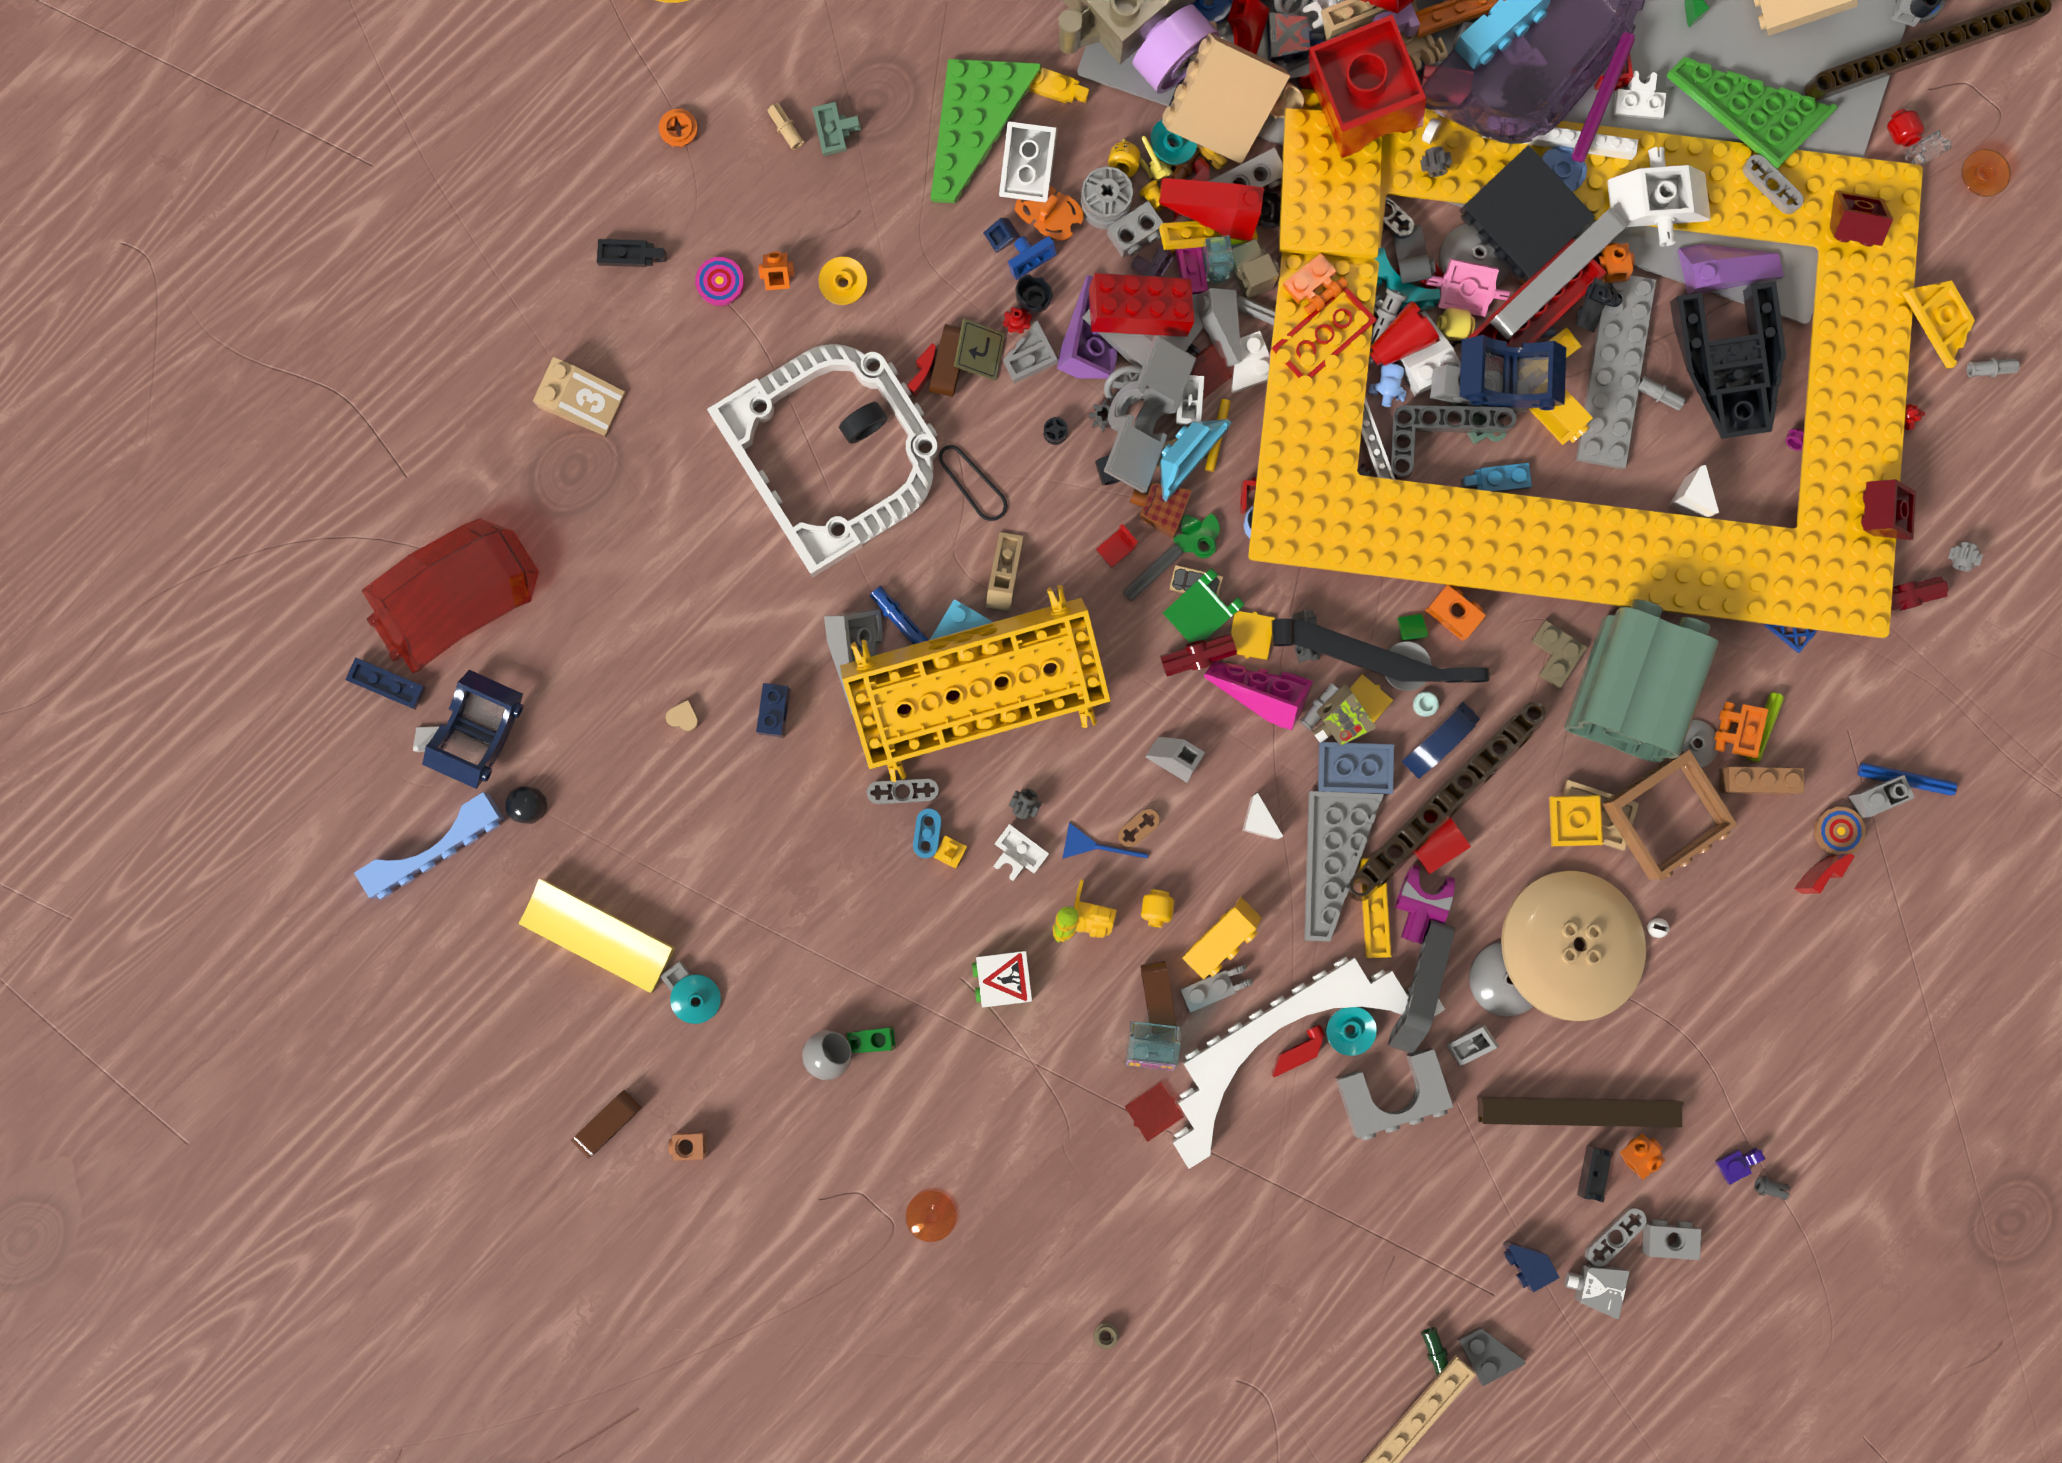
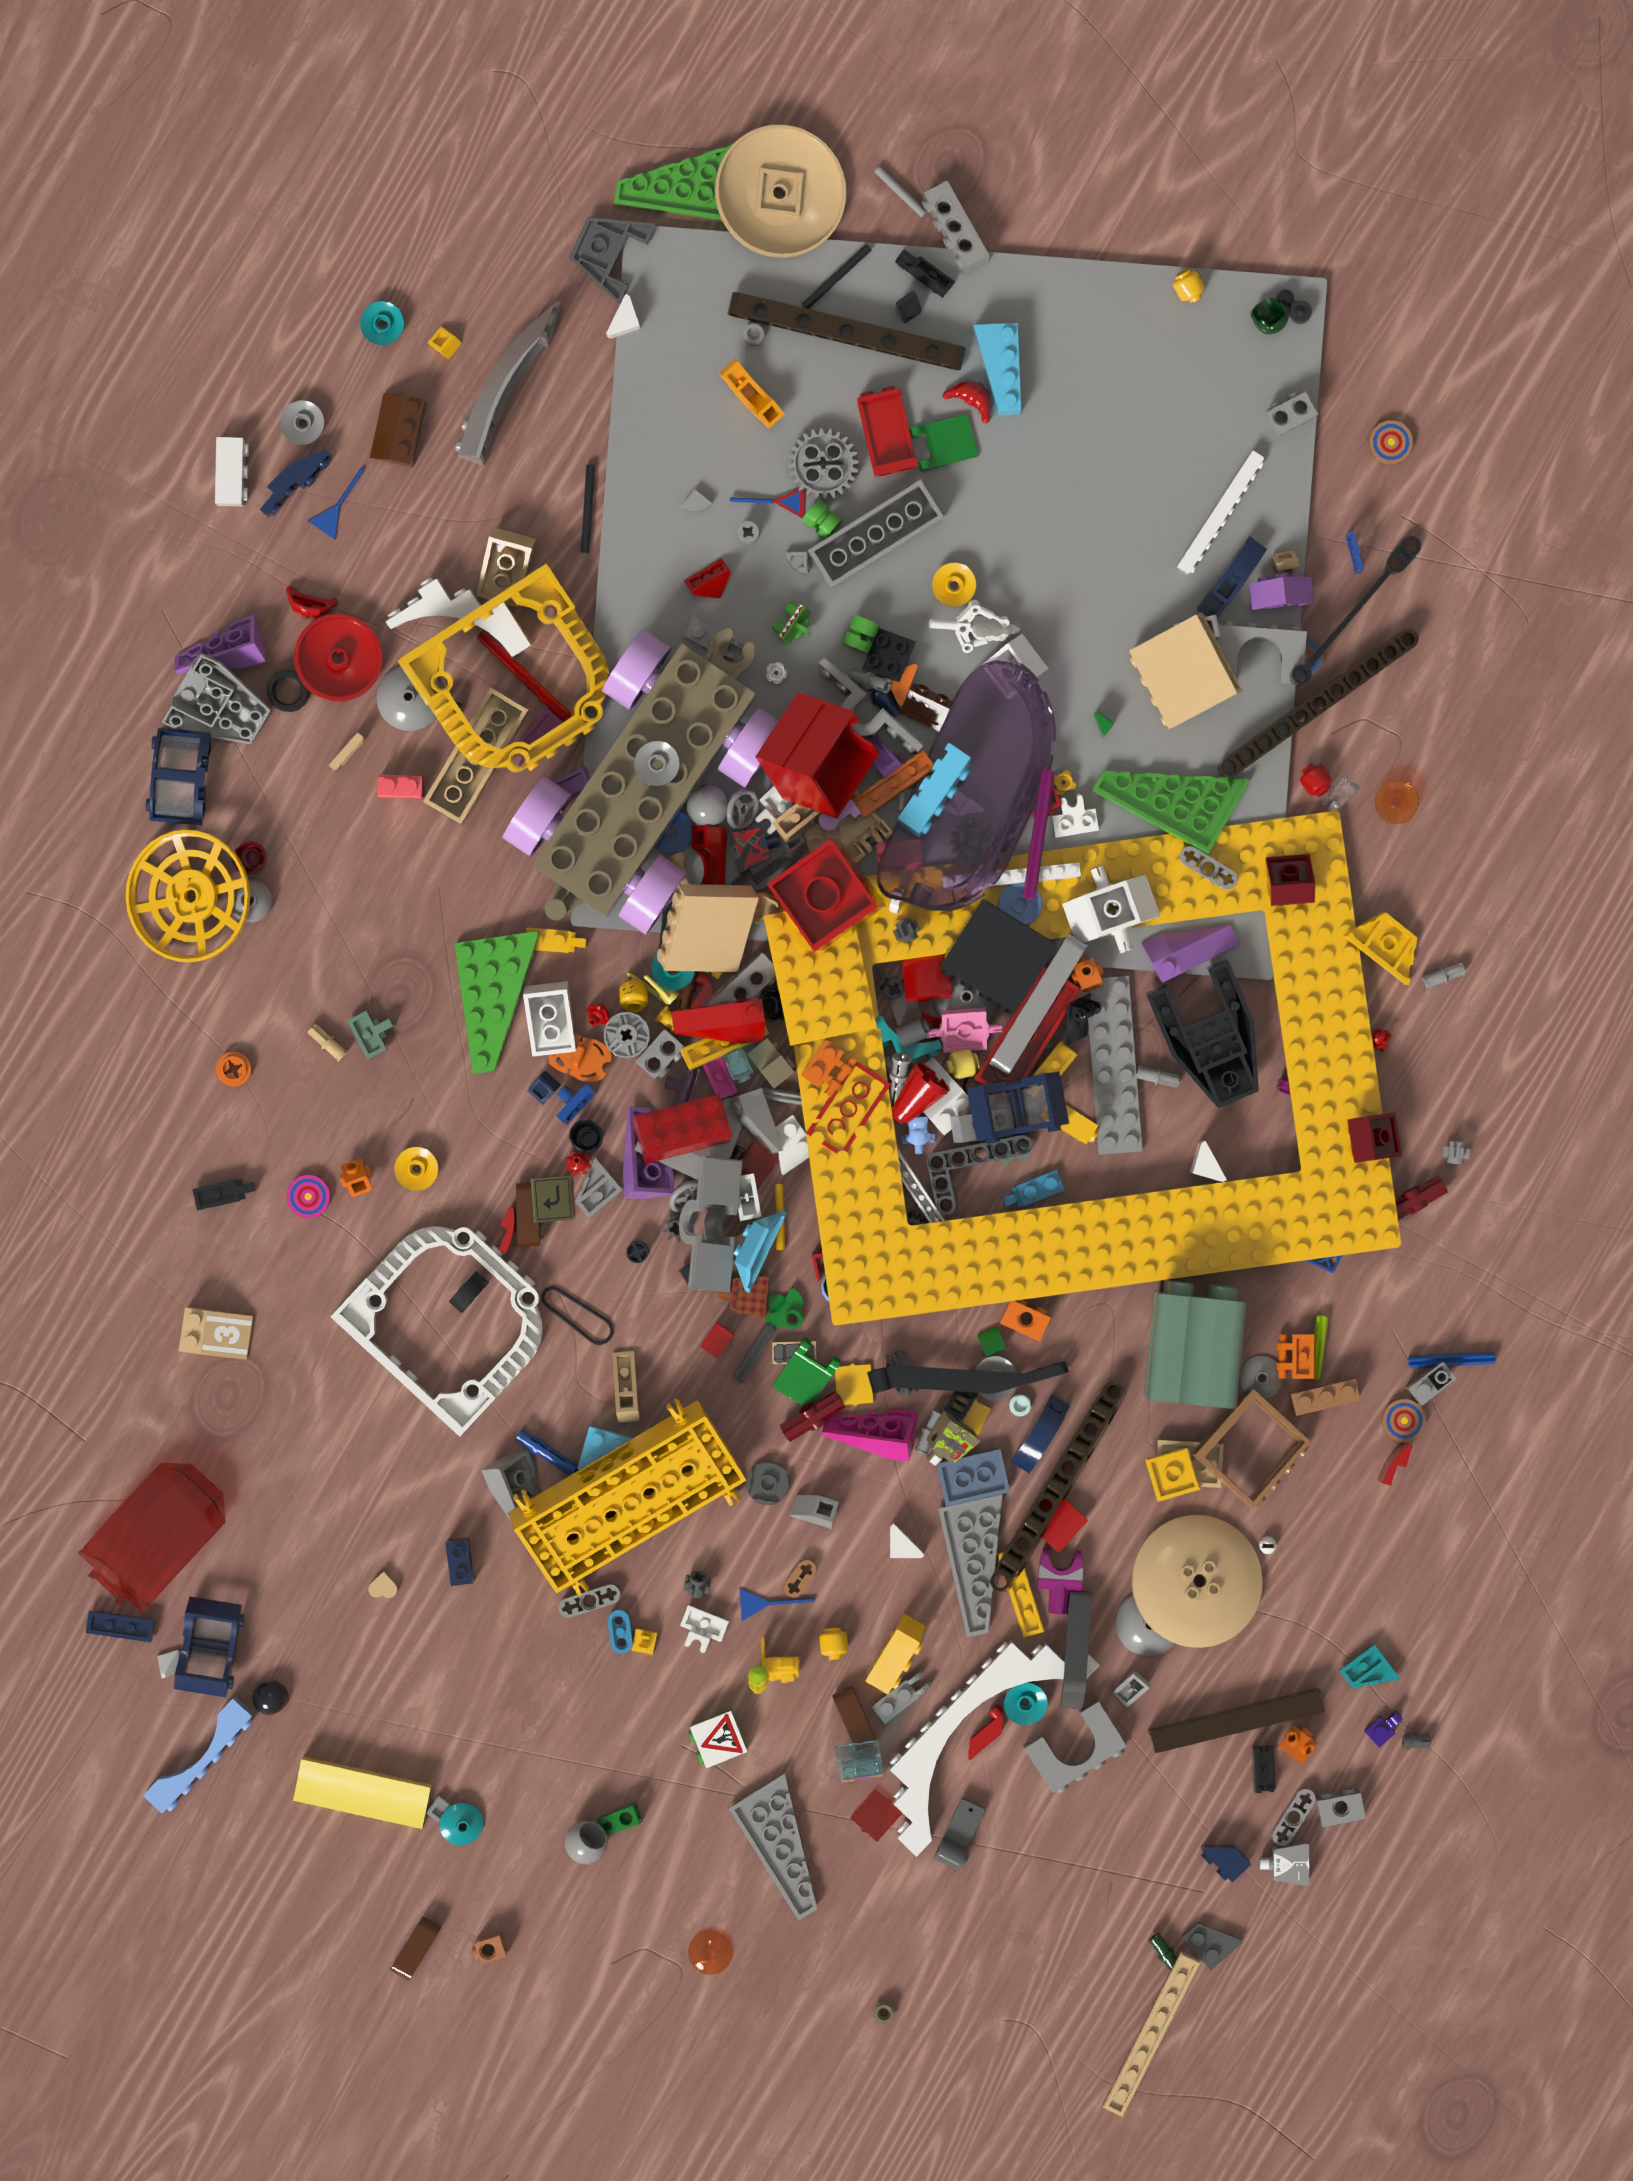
camera: 10 degrees left, 5 degrees up
dark tan plate [1530,620,1587,689] -> none
none -> red plant [586,1004,611,1026]
none -> light grey wing [729,1773,817,1921]
none -> dark grey tile [746,1461,790,1505]
none -> red slope [902,955,952,1002]
none -> dark grey door [934,1798,986,1870]
none -> black slope [944,1391,979,1421]
none -> yellow plate [1053,770,1076,795]
none -> teal wing [1339,1644,1400,1688]

